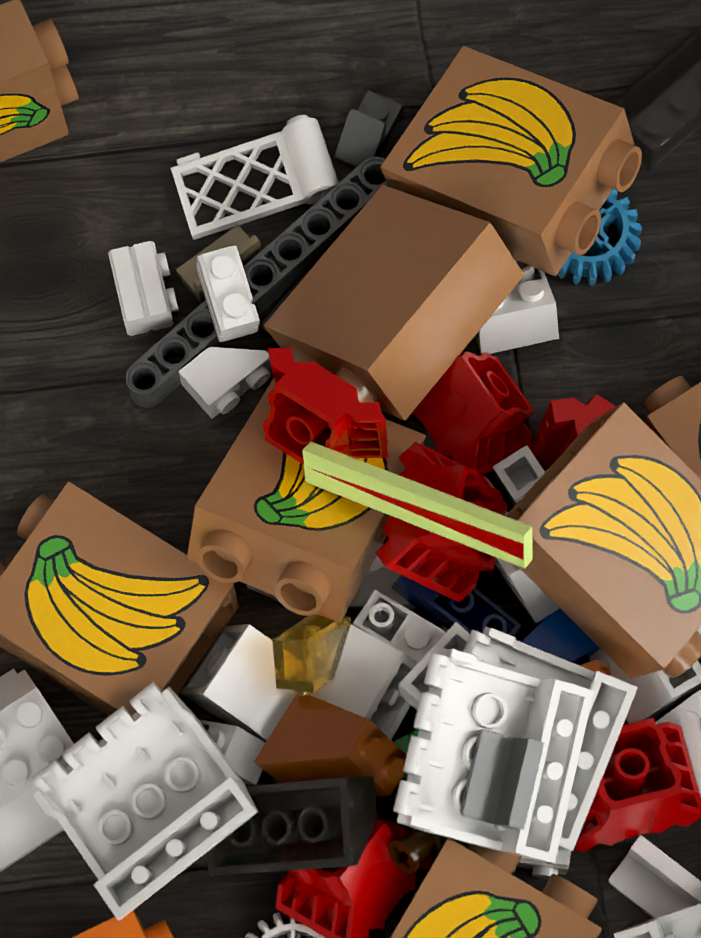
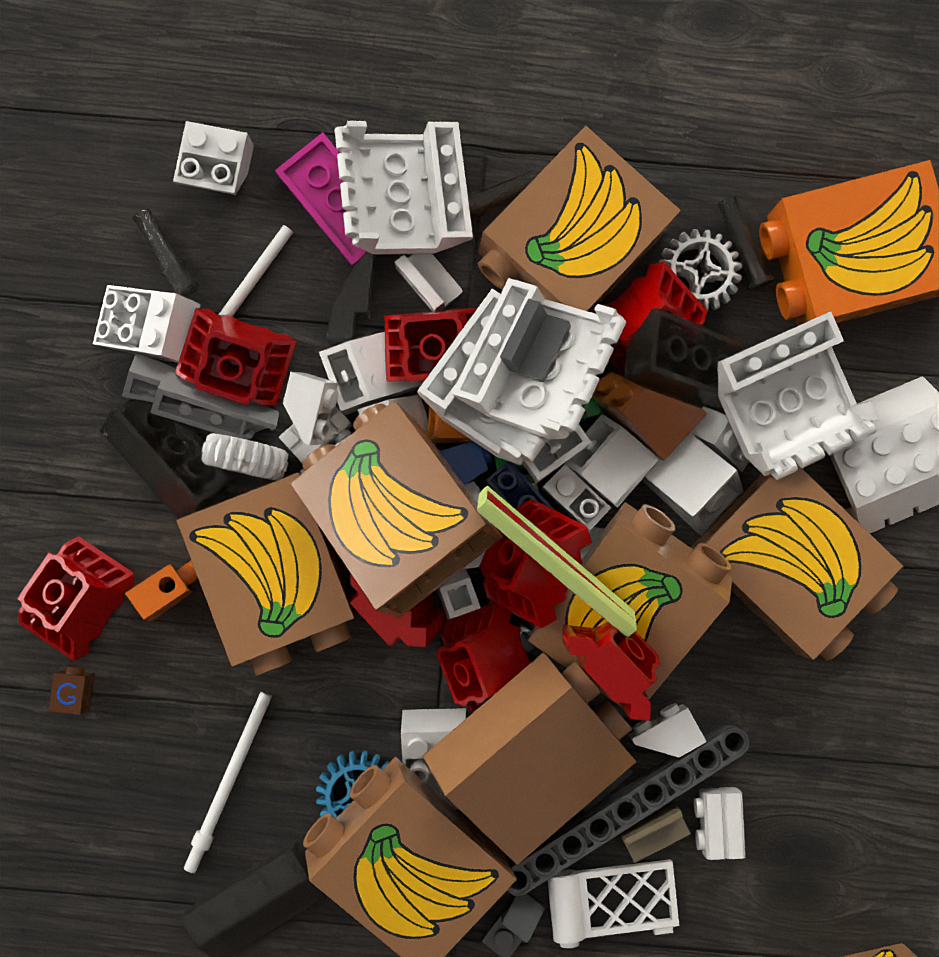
camera: 170 degrees left, 15 degrees up
white brick [196,246,260,342] -> none
clear yellow slope [272,614,351,696] -> none

